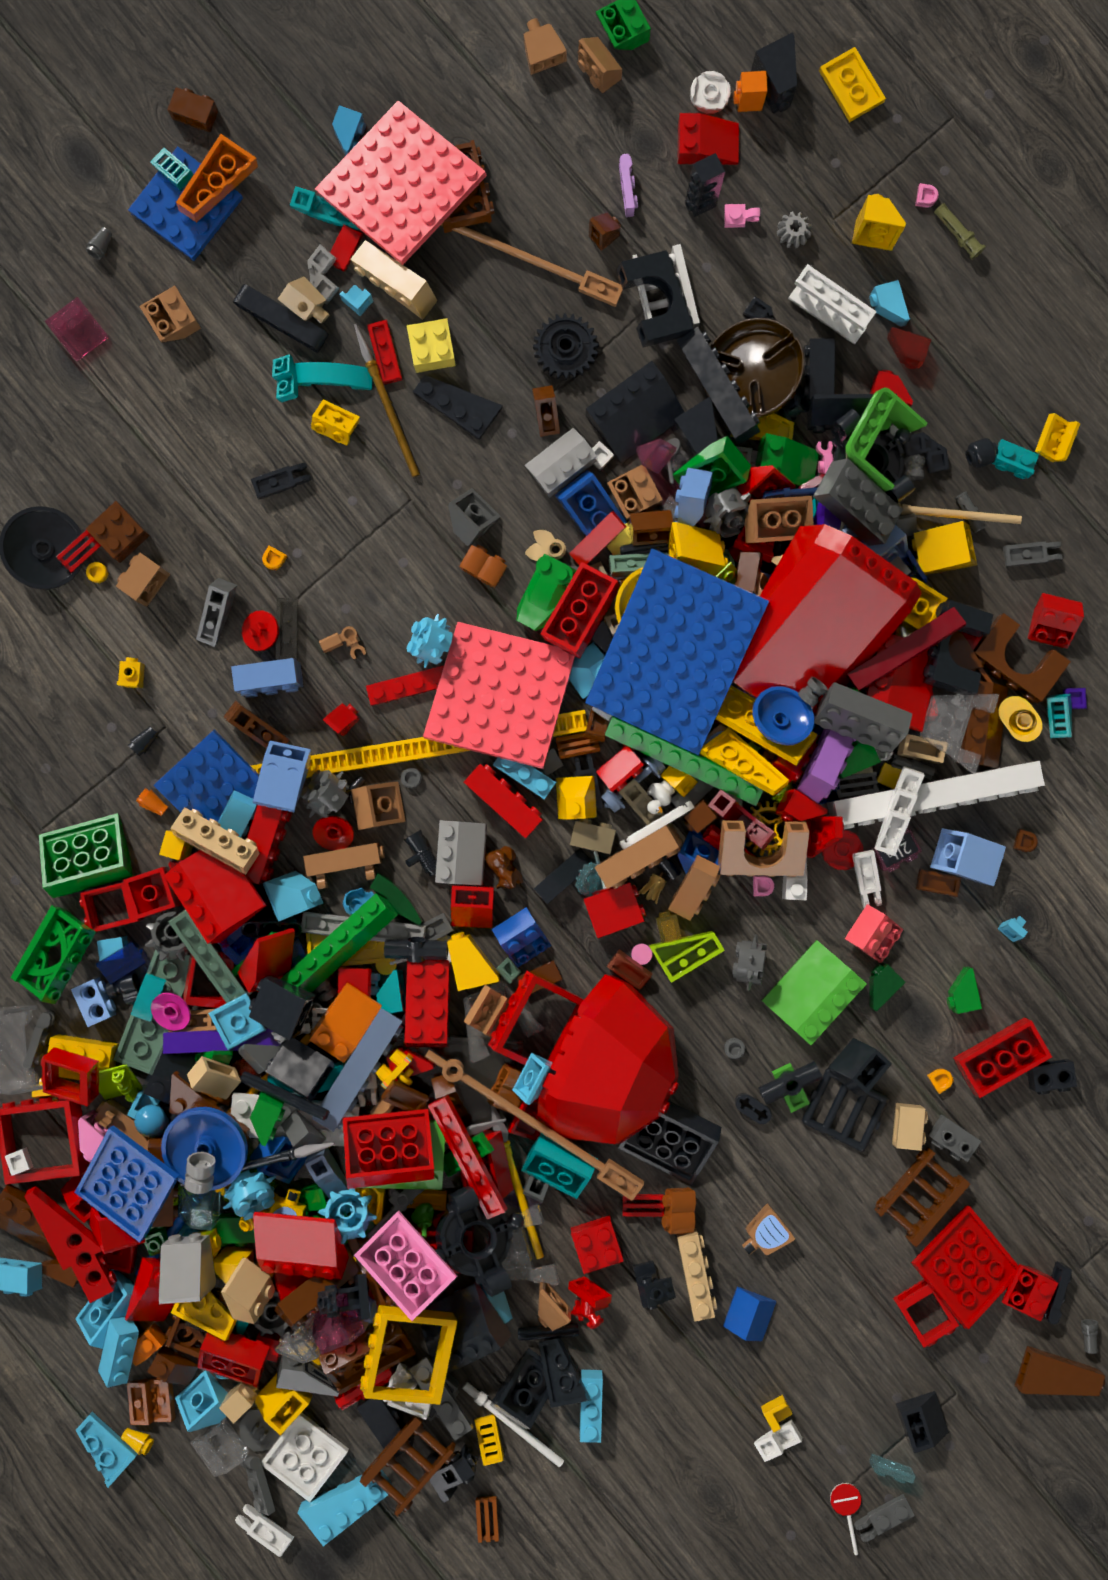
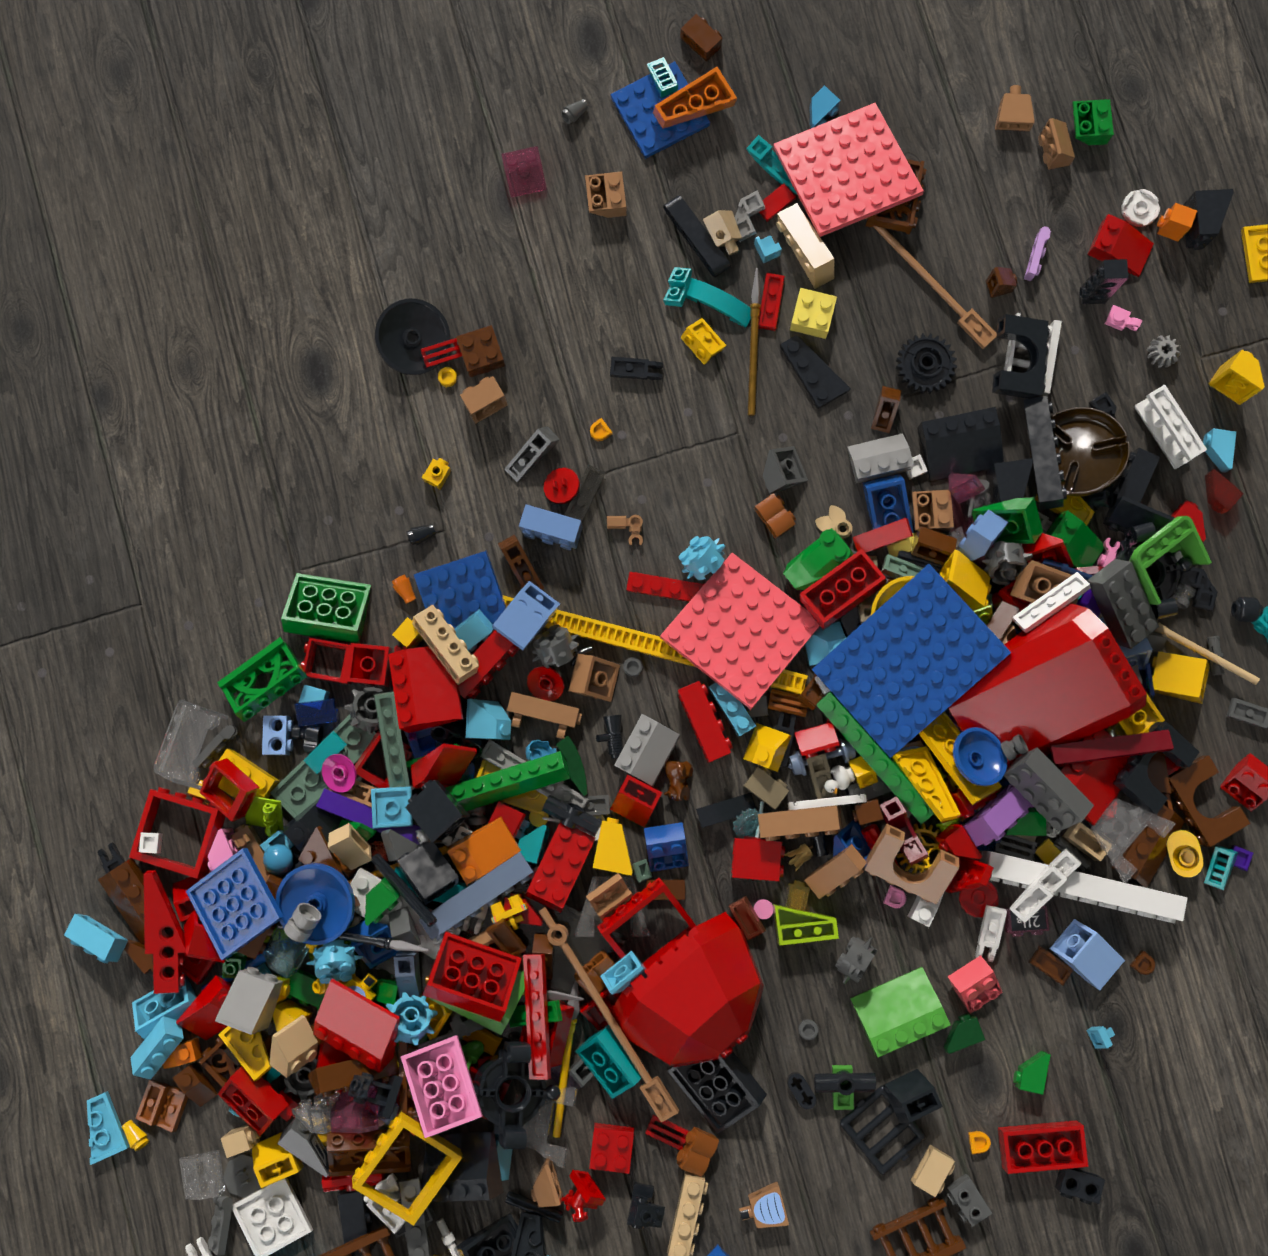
camera: 25 degrees right, 5 degrees down
medium azure slope [175,1370,228,1432] -> none
red slope [323,703,360,736] -> none
none -> white plate [1013,572,1091,633]

